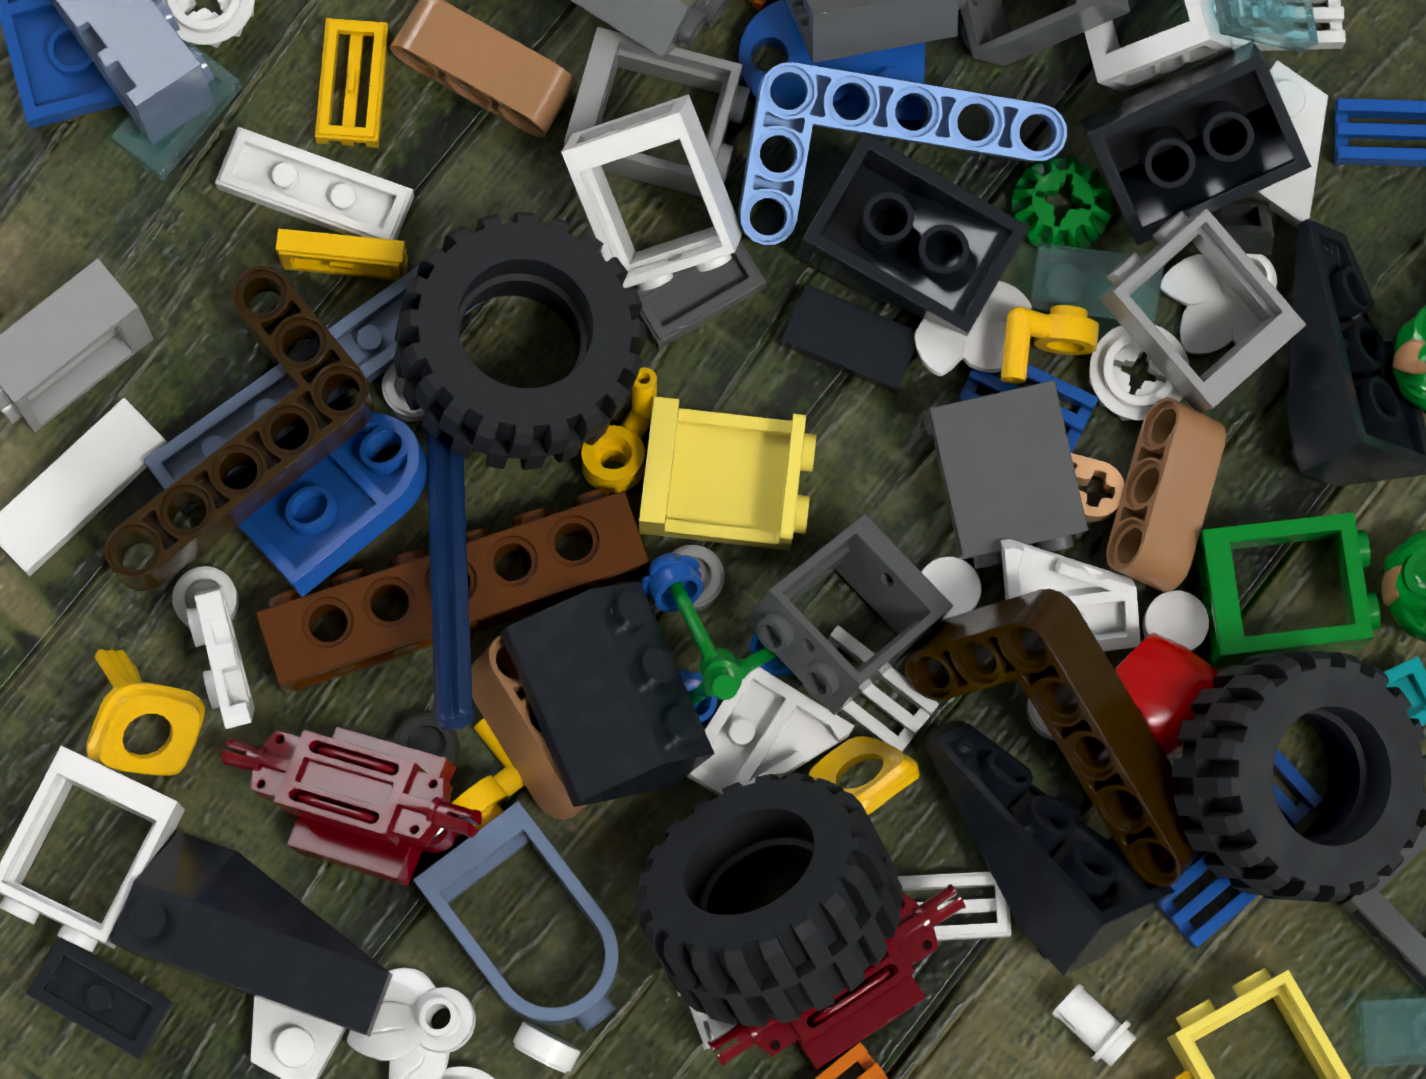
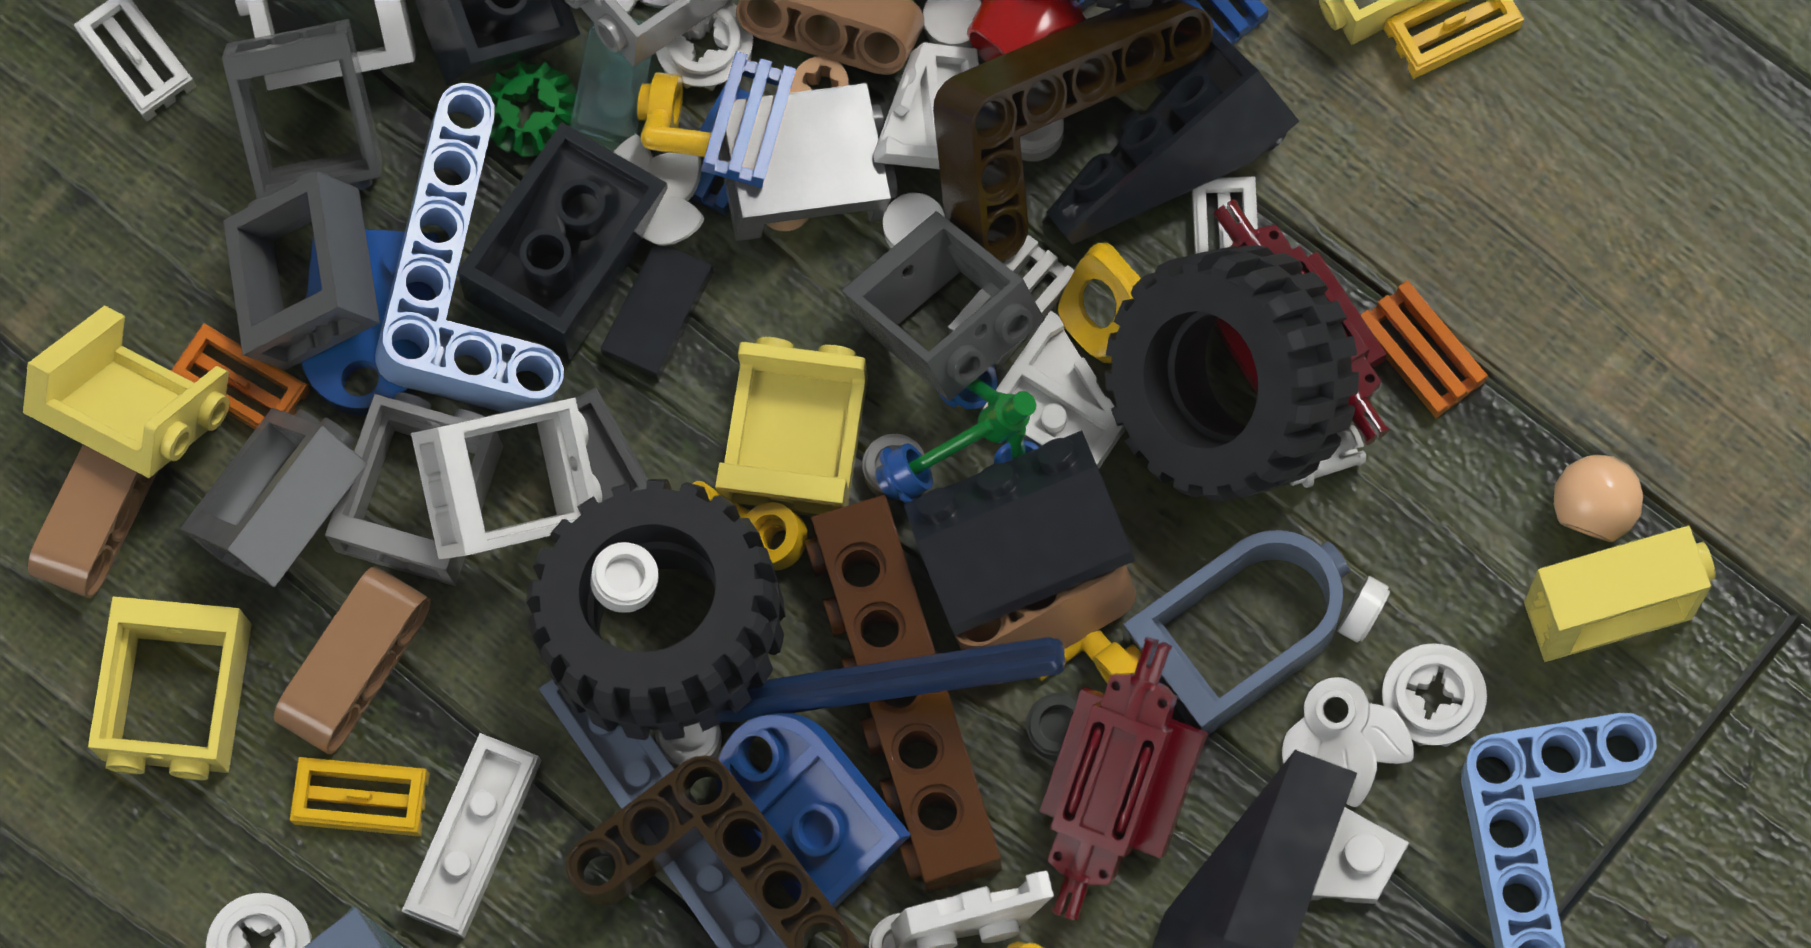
camera: 75 degrees left, 5 degrees down
yellow tile [276,229,408,280] -> none
white pin [1052,983,1136,1067] -> none
none -> white tile [590,542,658,613]
none -> tile [701,51,796,188]

